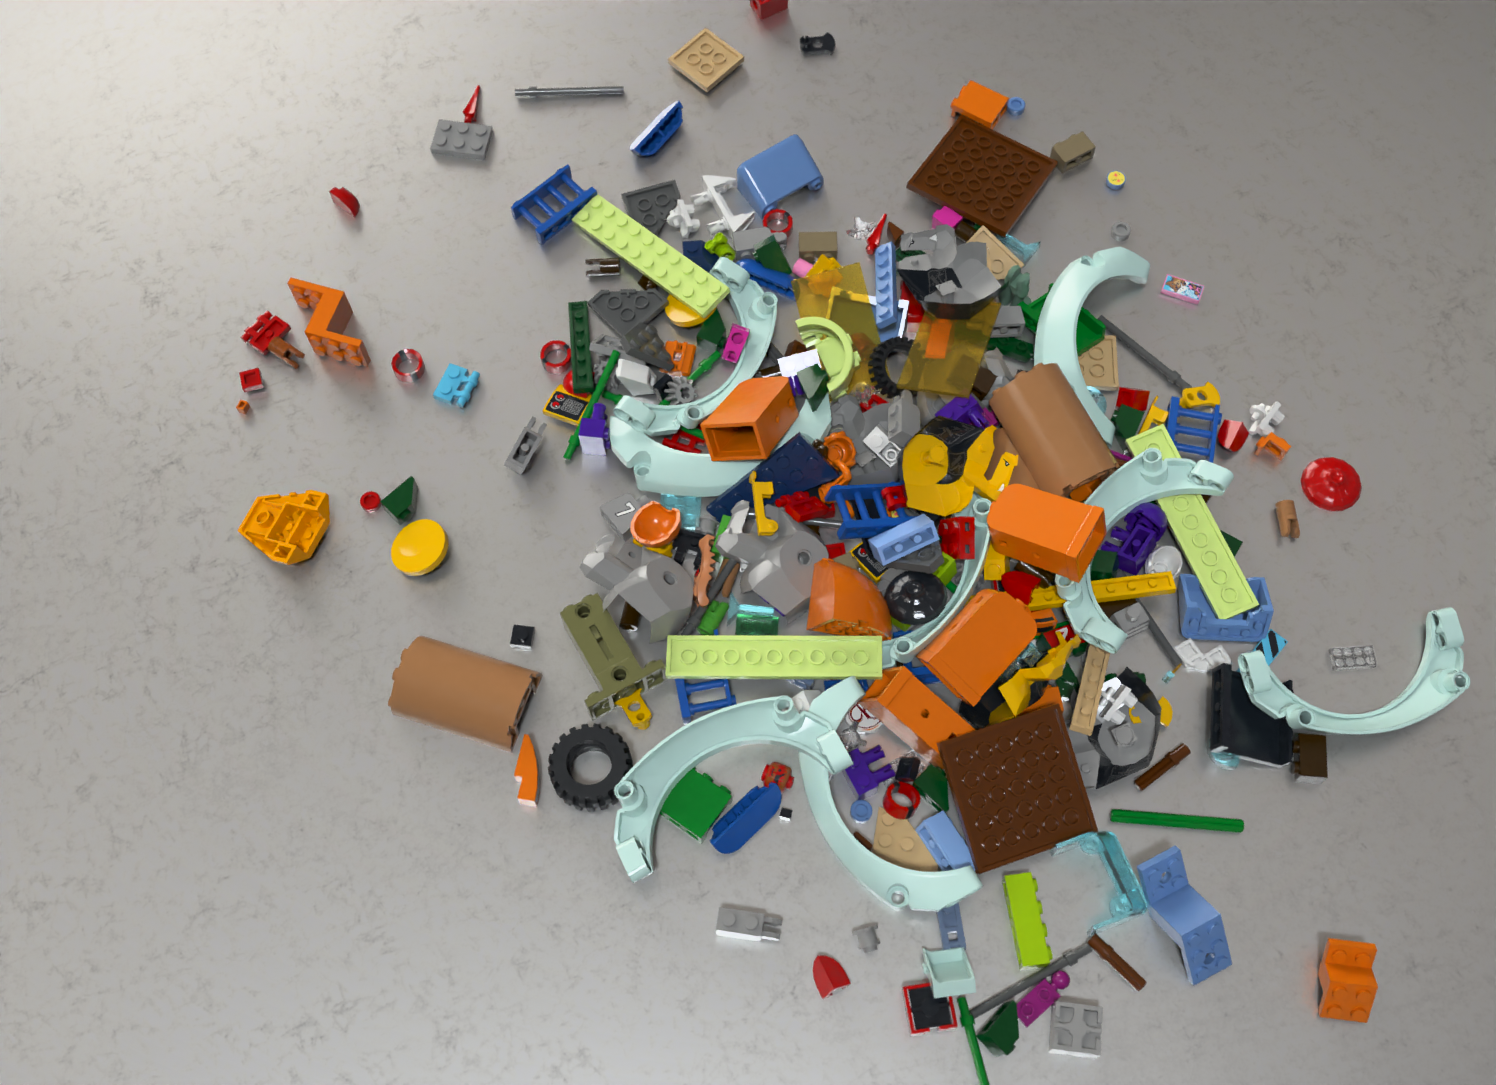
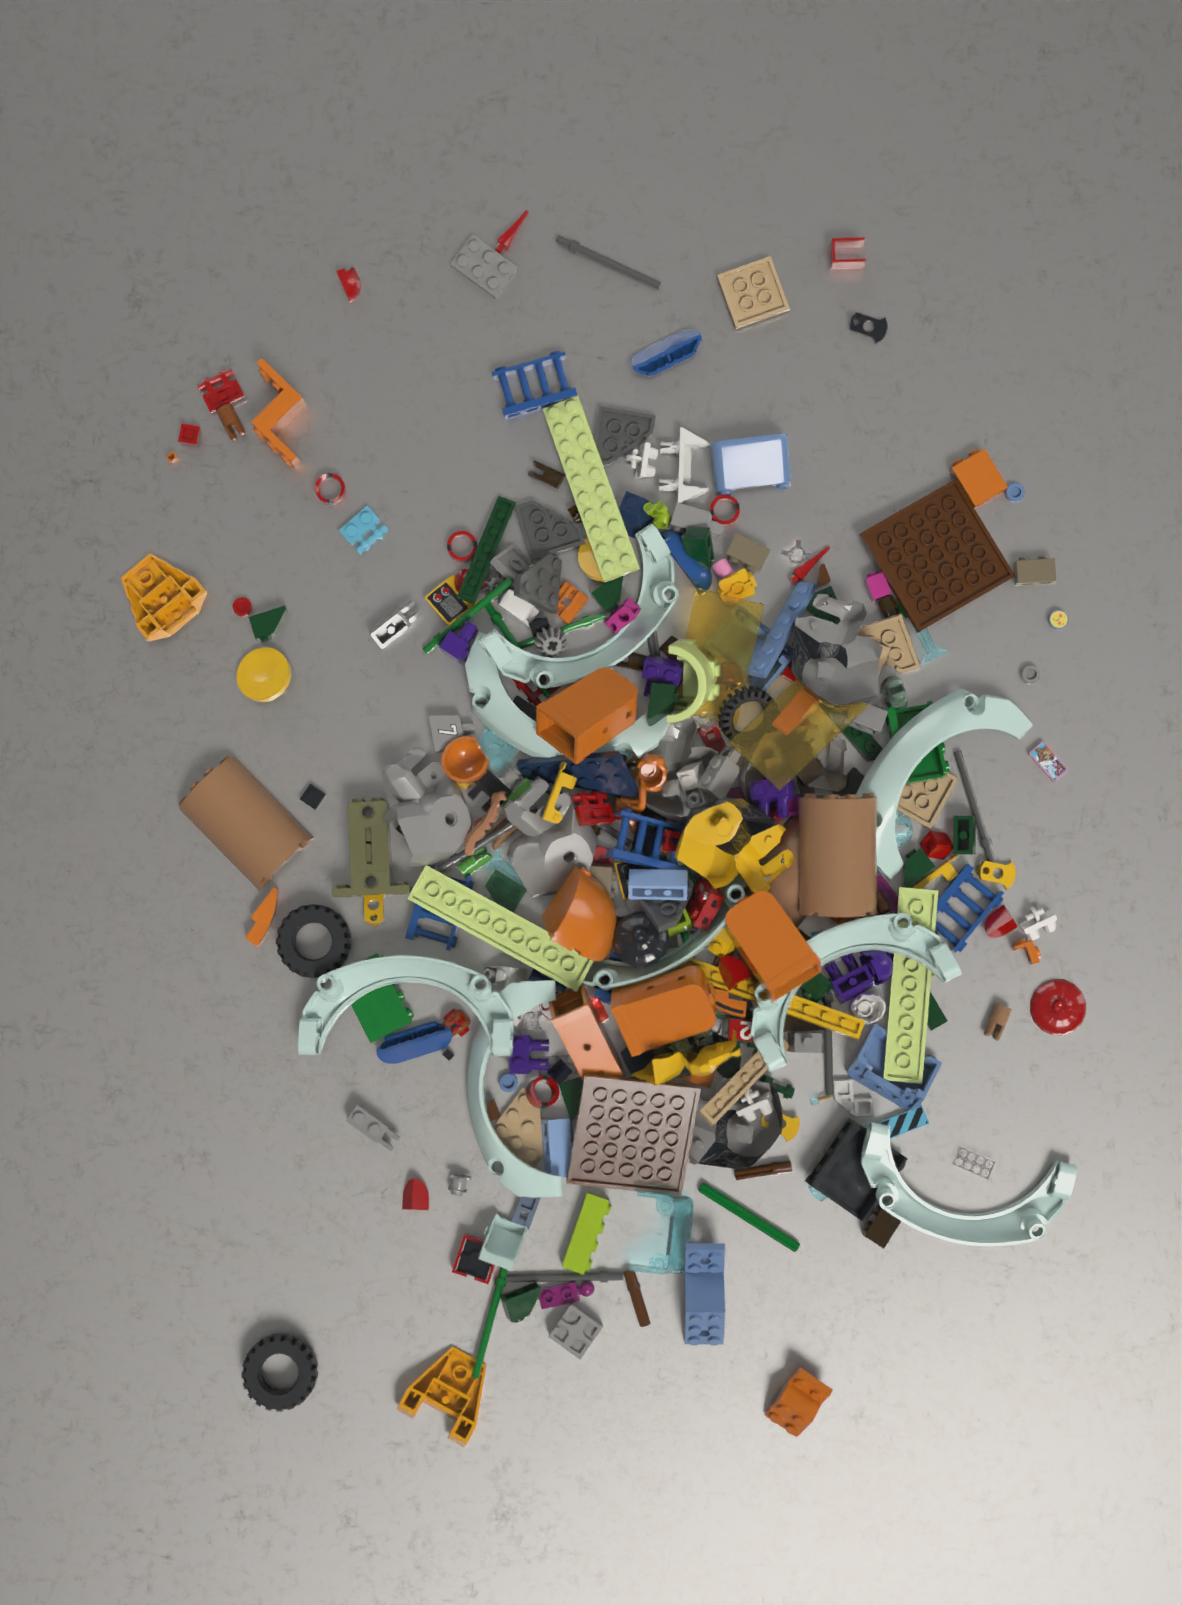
camera: 30 degrees right, 20 degrees up
none -> dark green brick [953,816,976,855]

